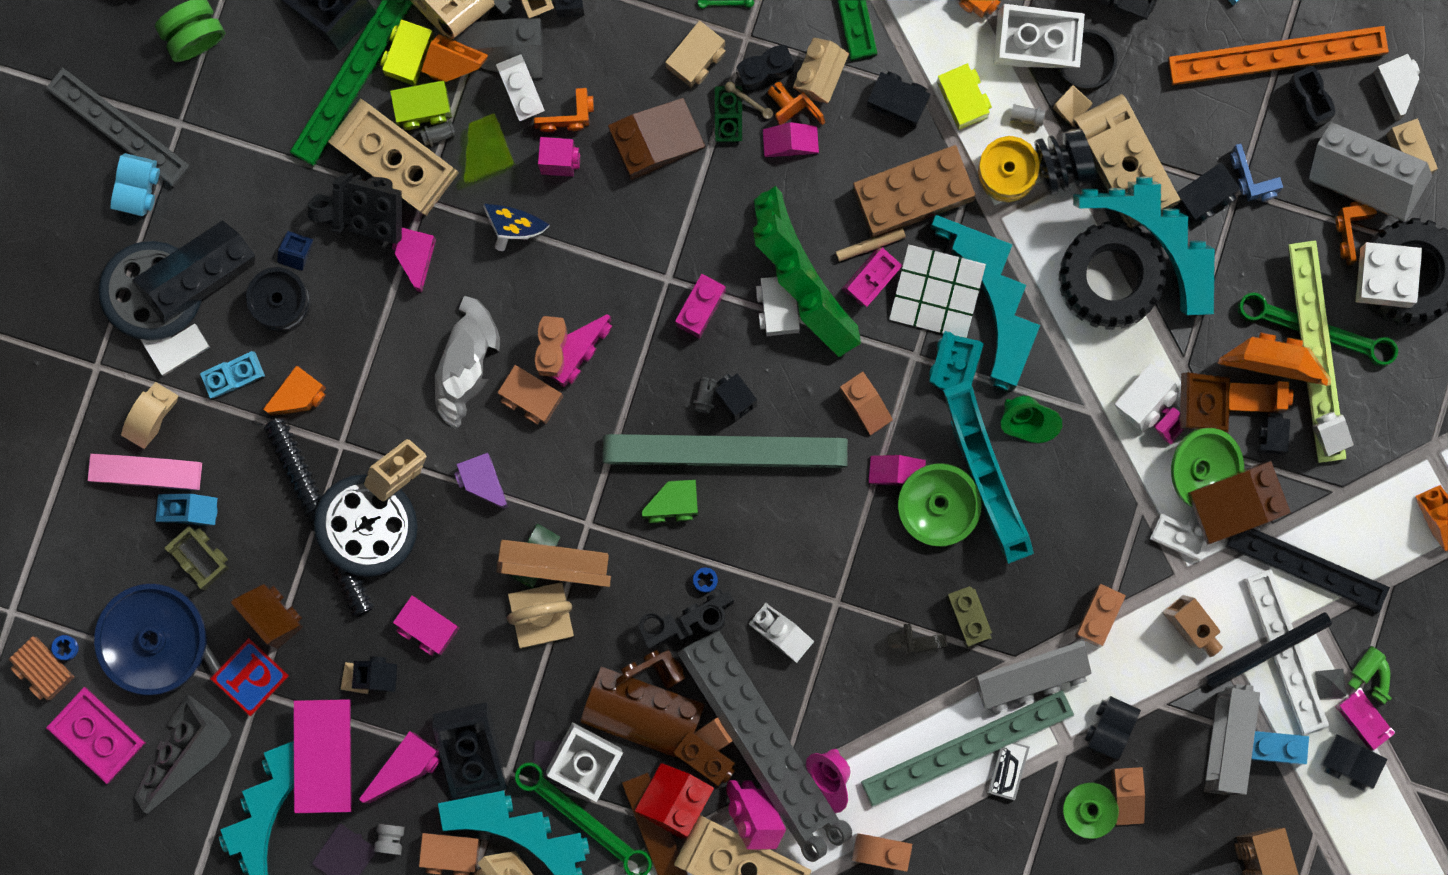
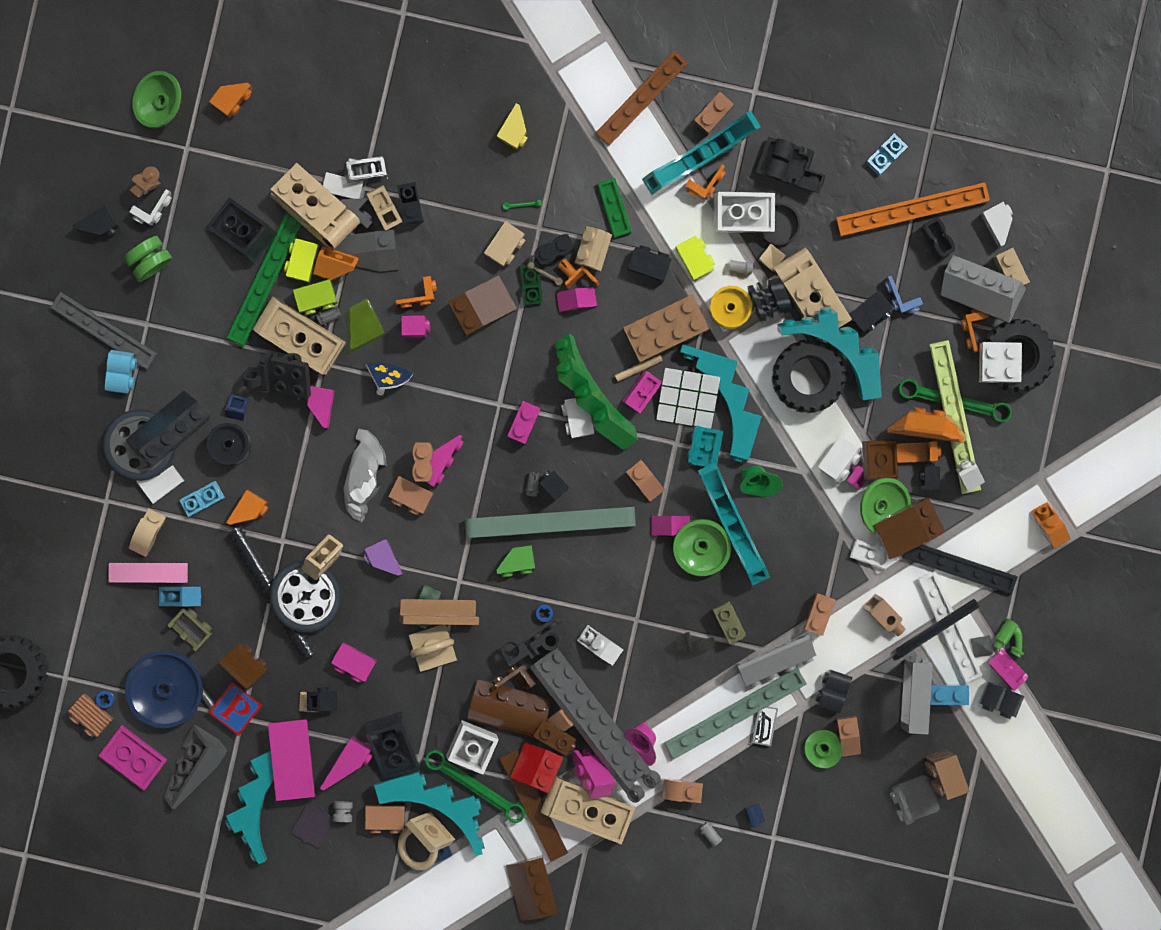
camera: 10 degrees left, 5 degrees up
white brick [496,54,545,121] -> none

